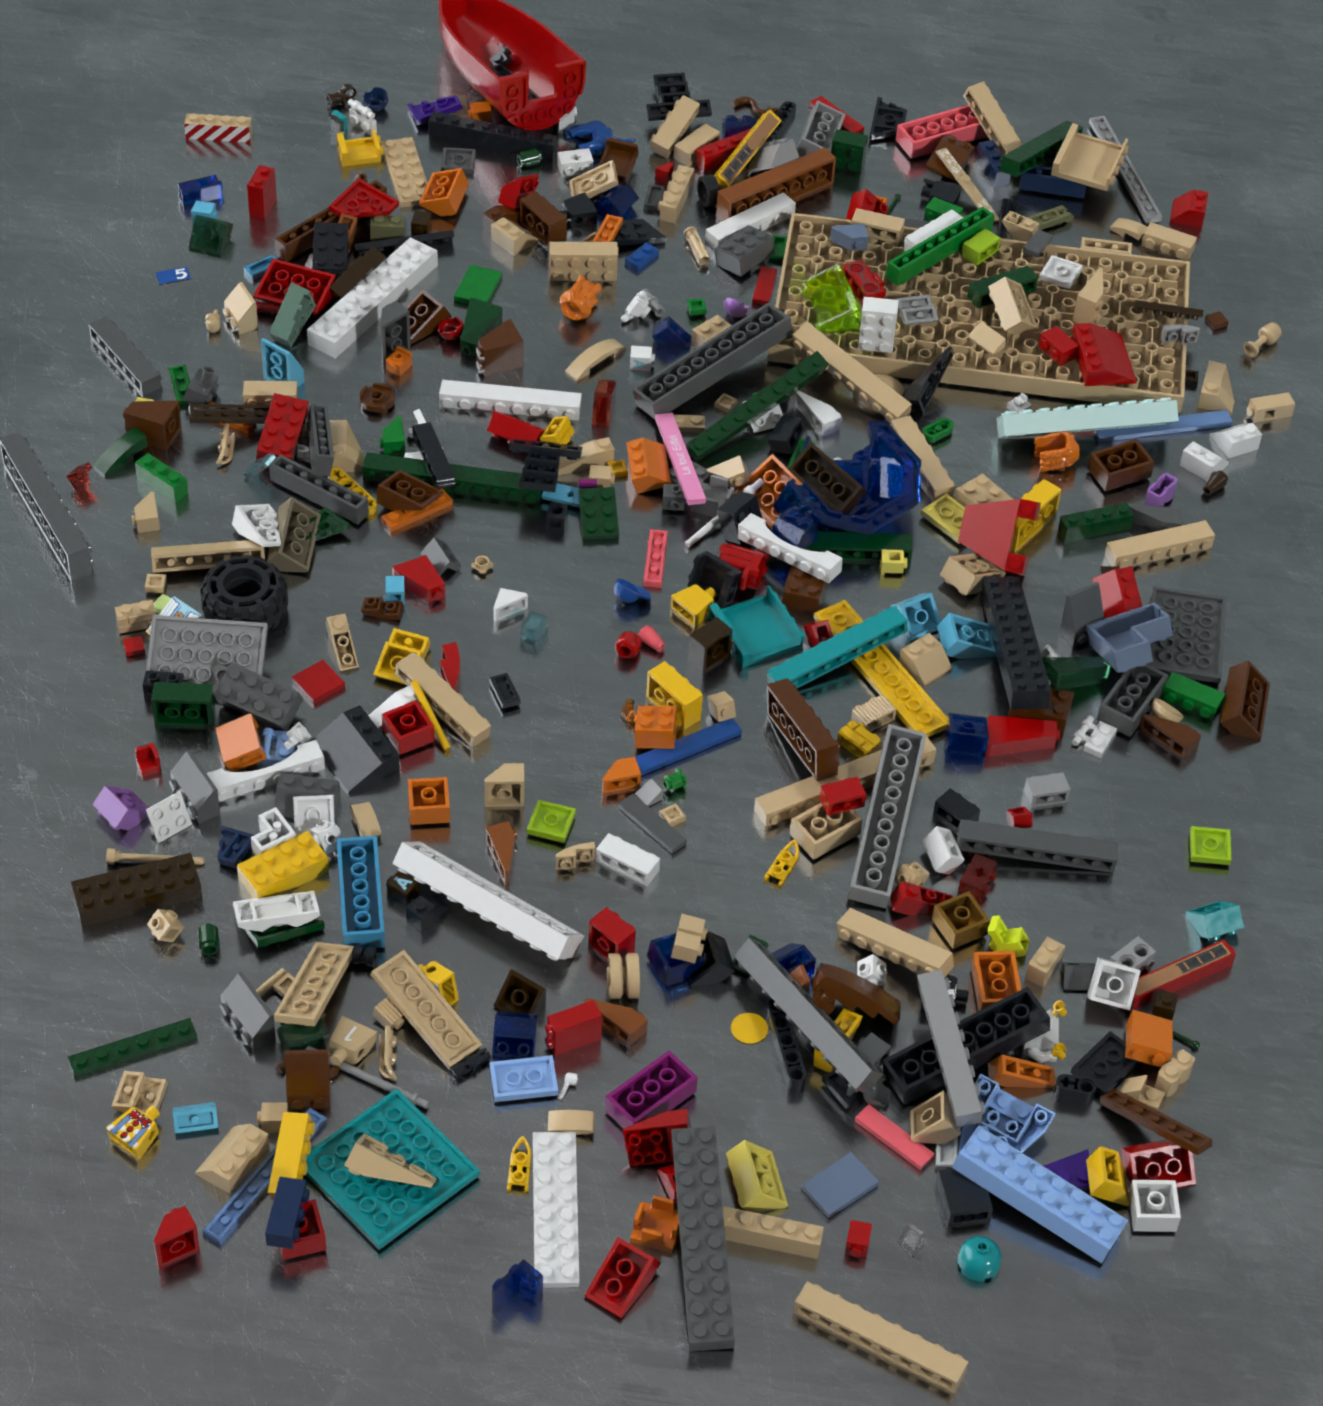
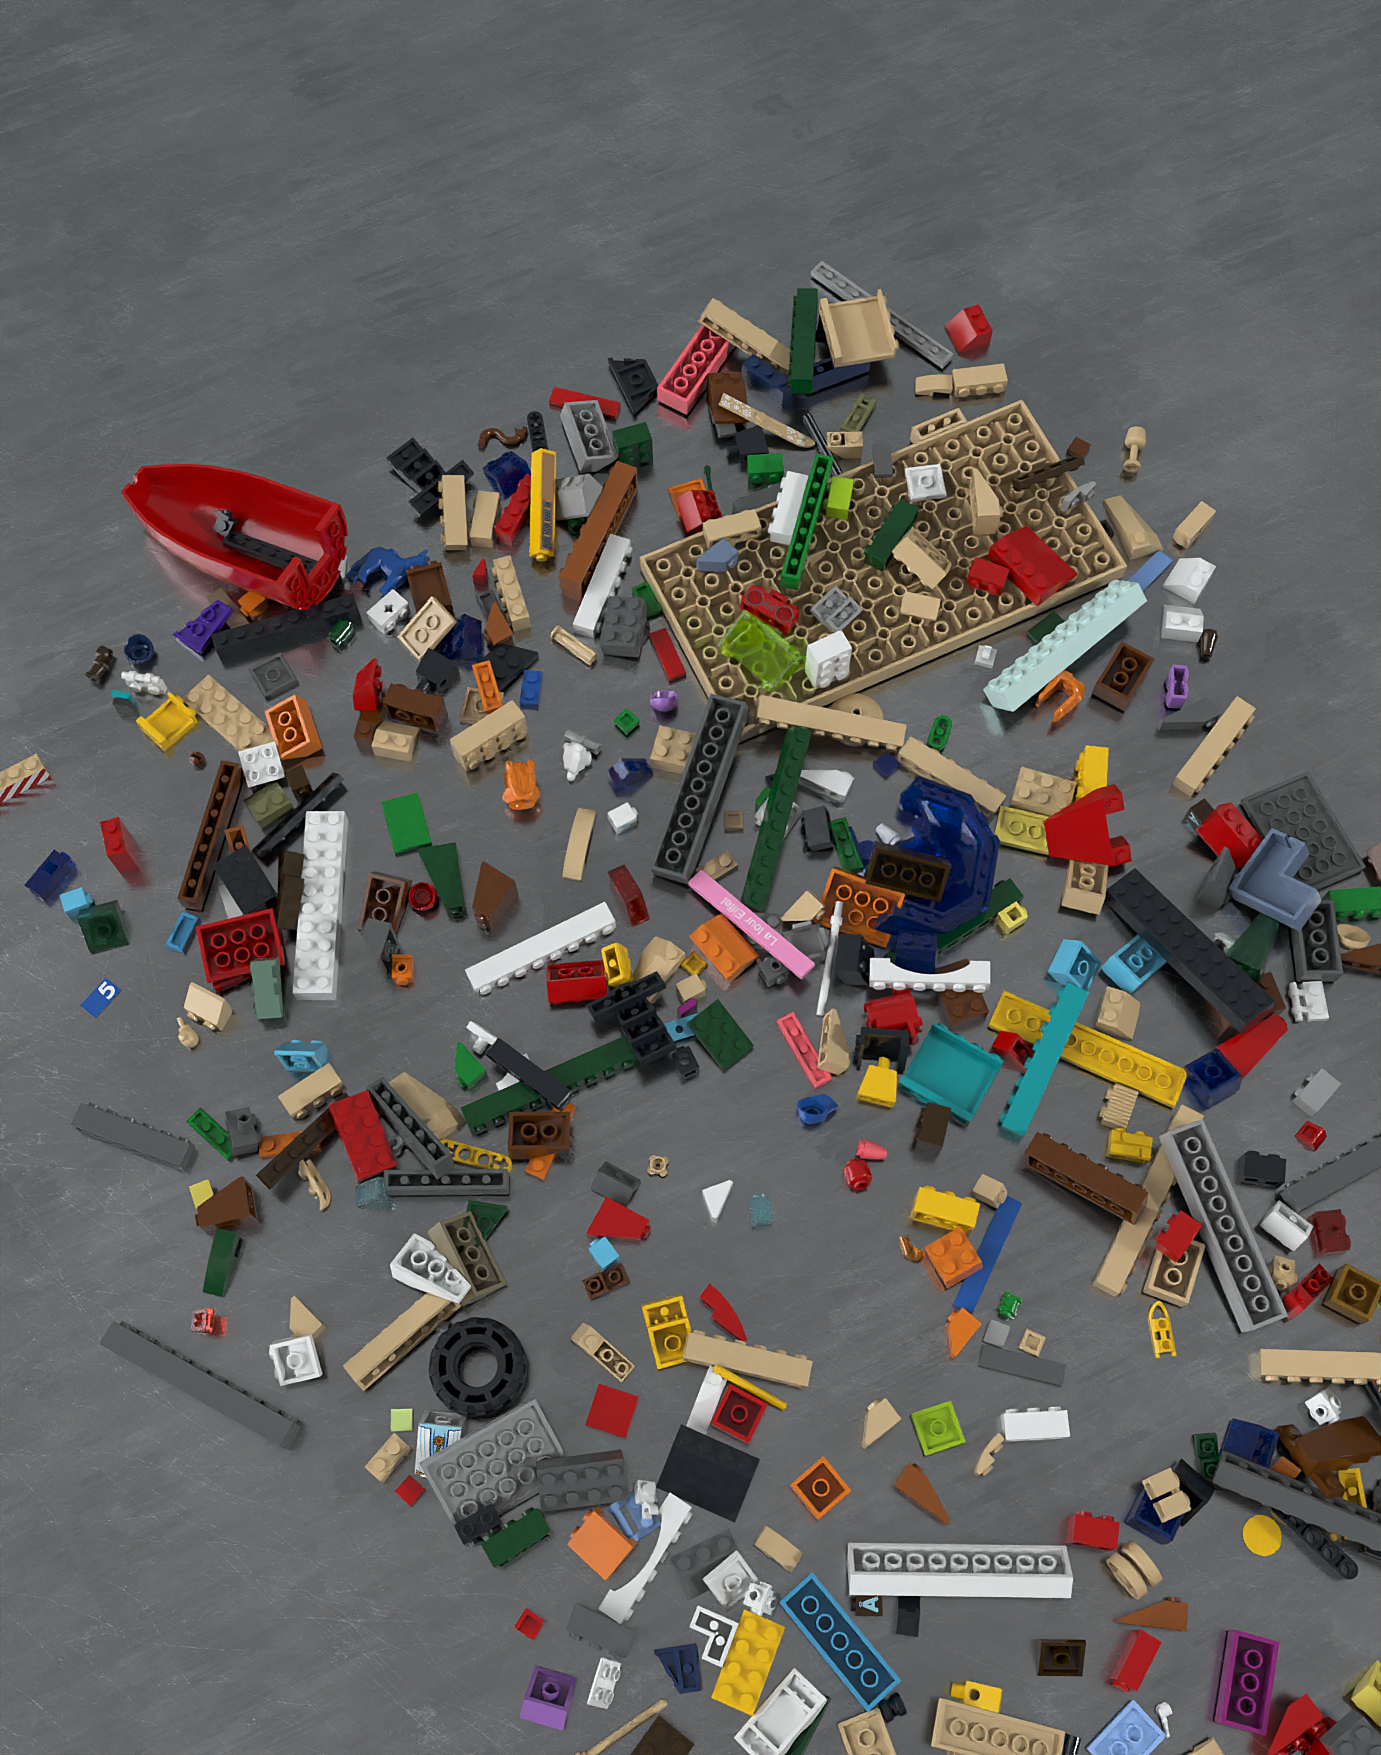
camera: 30 degrees left, 20 degrees up
green brick [135,453,188,503] -> none
tan plate [145,574,167,593] -> none
red plate [329,178,399,217] -> none
reddish brown plate [359,383,395,414] -> none
black plate [489,673,521,709] -> none
clear blue slope [492,1011,539,1059] -> none
black tyre [697,174,720,207] -> none
black wedge [902,346,954,413] -> none
dark green brick [1058,503,1134,544] -> none
none -> white hinge [238,742,285,788]
none -> white plate [269,1334,322,1386]
none -> dark orange slope [483,602,513,647]
none -> tan slope [817,1008,850,1075]

